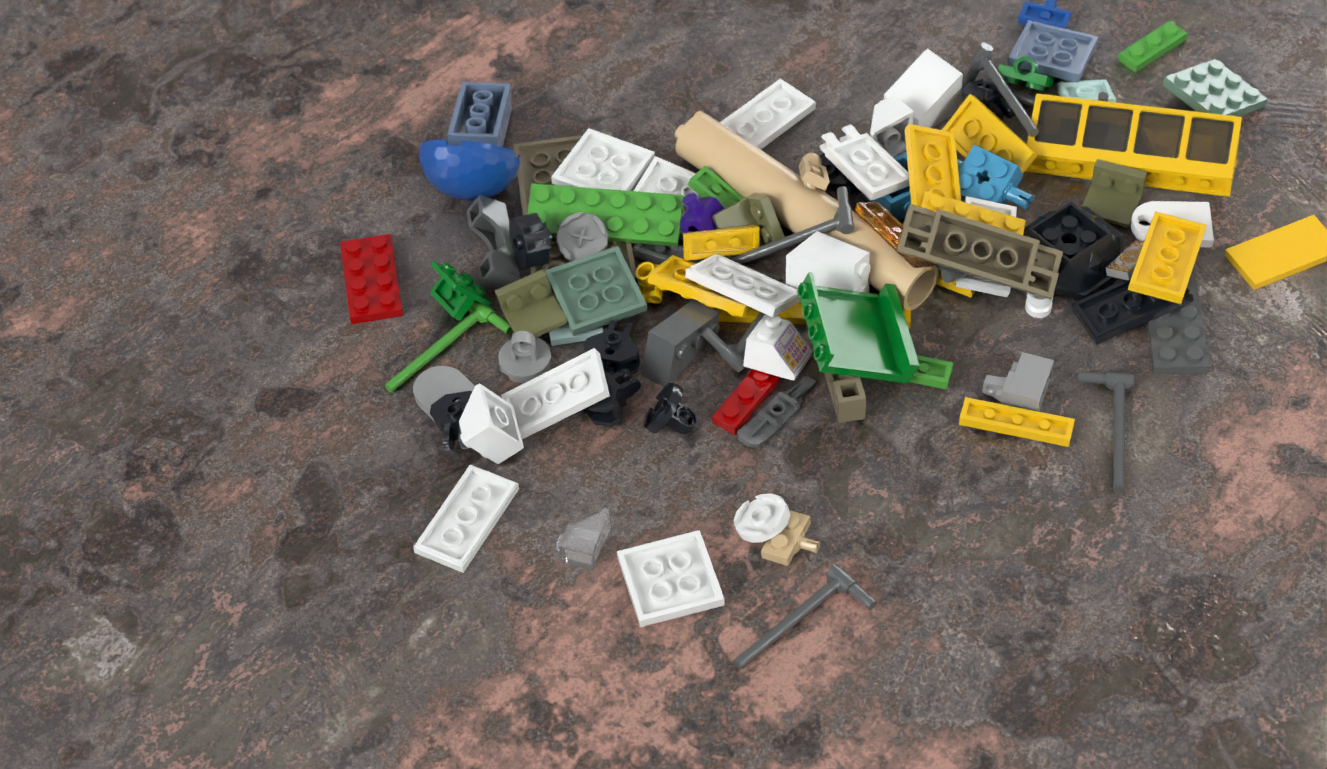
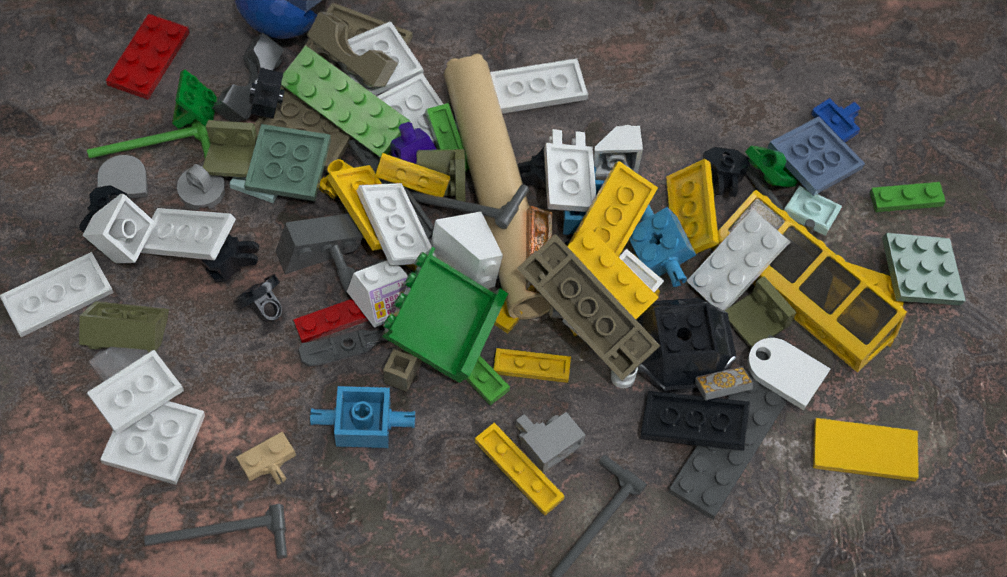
camera: 25 degrees right, 10 degrees up
light grey tile [556,212,608,262] -> none
black hinge [584,320,640,375] -> none
white tile [734,493,790,543] -> none
tan plate [799,153,830,191] -> none
white slope [884,49,963,128] -> none
dark grey bar [962,43,1039,137] -> none
yellow plate [1128,211,1207,304] -> none
none -> olive slope [79,301,169,355]
none -> white plate [87,350,184,434]
none -> dark tan arch [307,12,398,88]
none -> dark azure brick [310,386,415,448]
none -> yellow tile [494,348,571,383]
none -> white plate [687,209,790,311]

